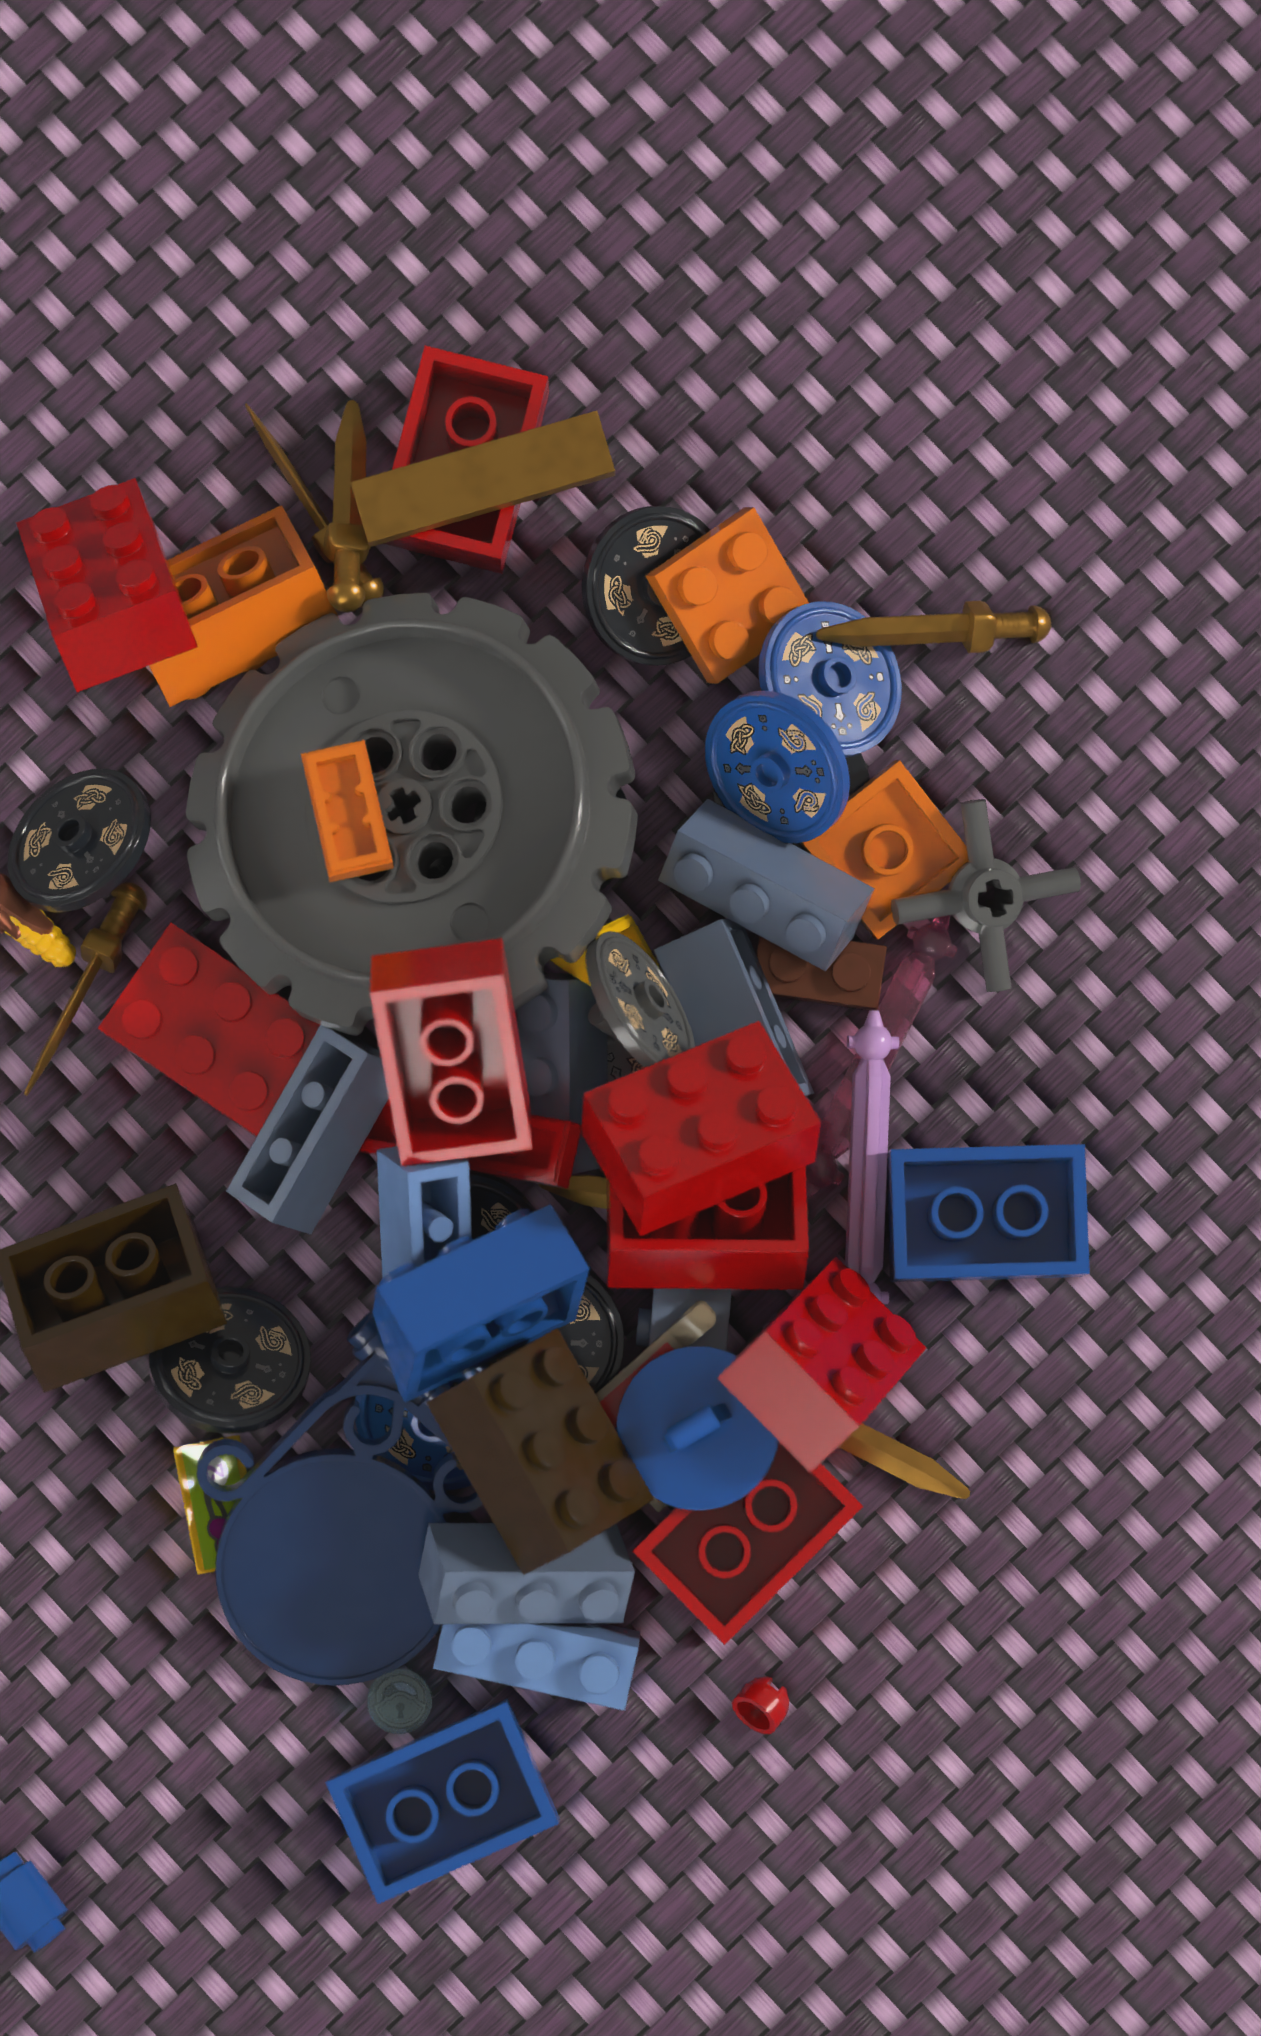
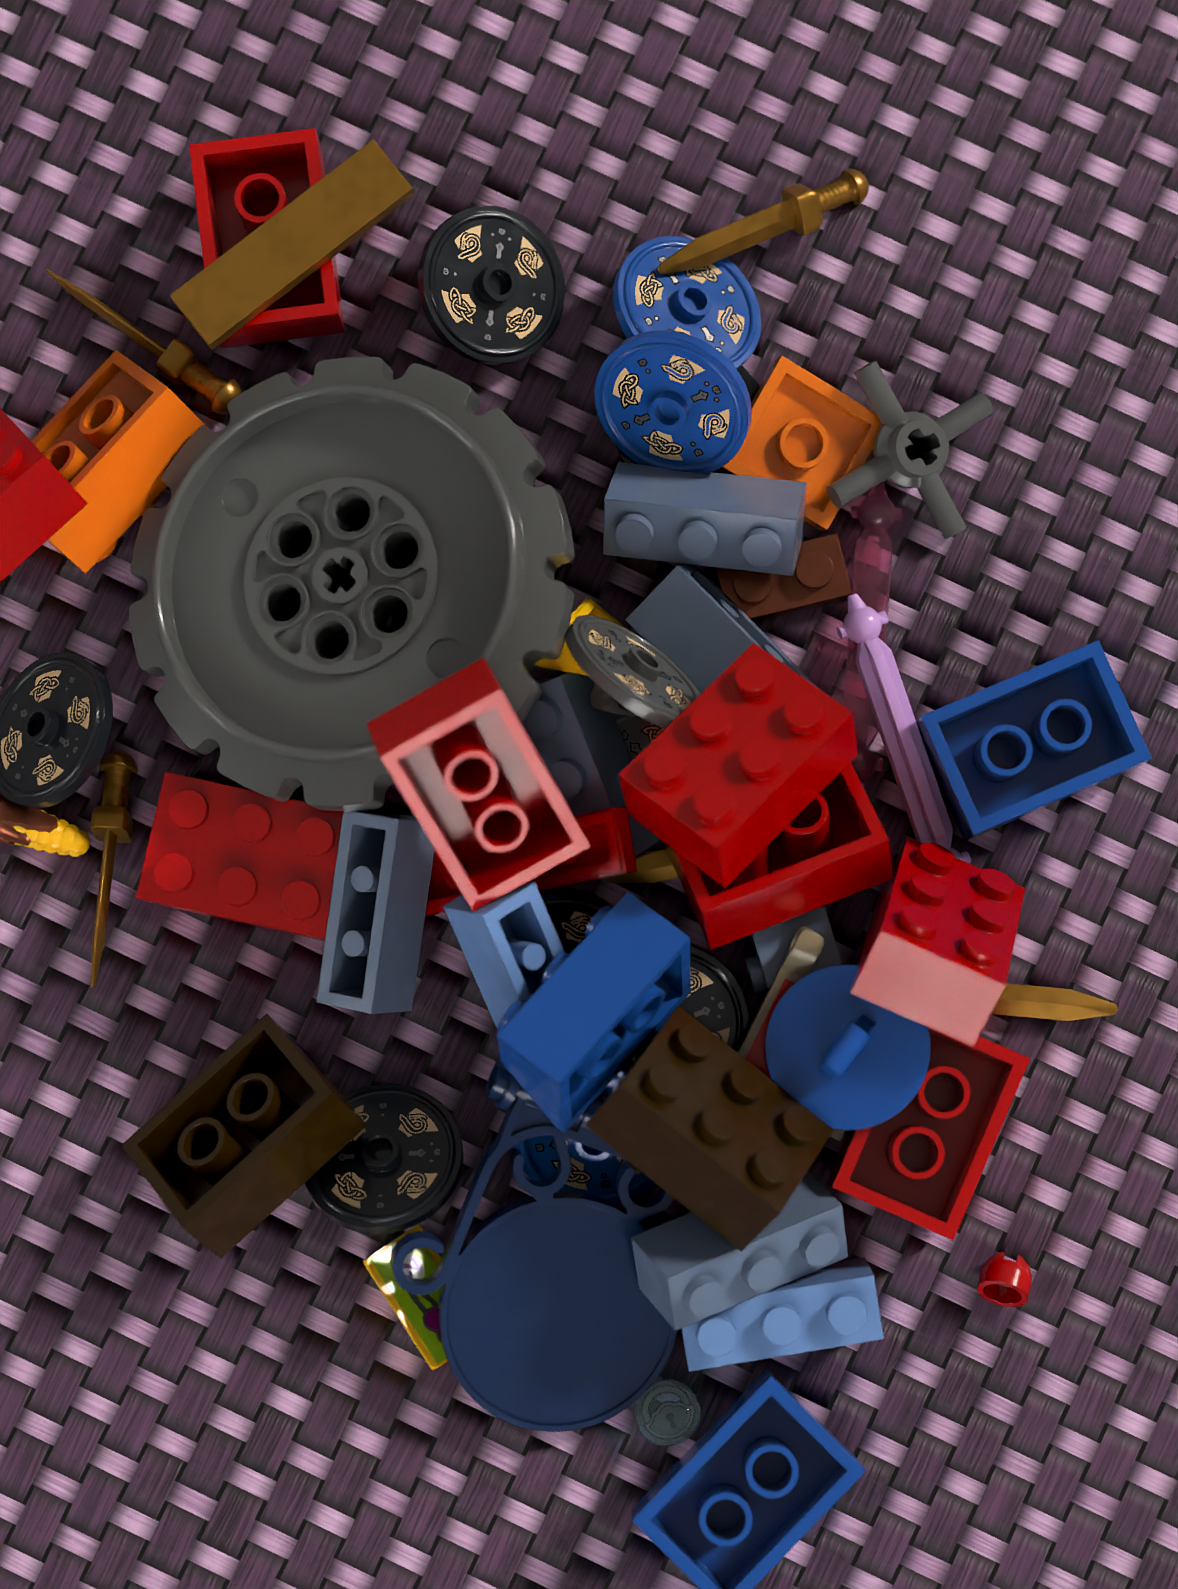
camera: 15 degrees left, 0 degrees up
orange plate [301,740,394,882] -> none
pearl gold sword [324,400,370,612] -> none
orange plate [645,507,809,684] -> none

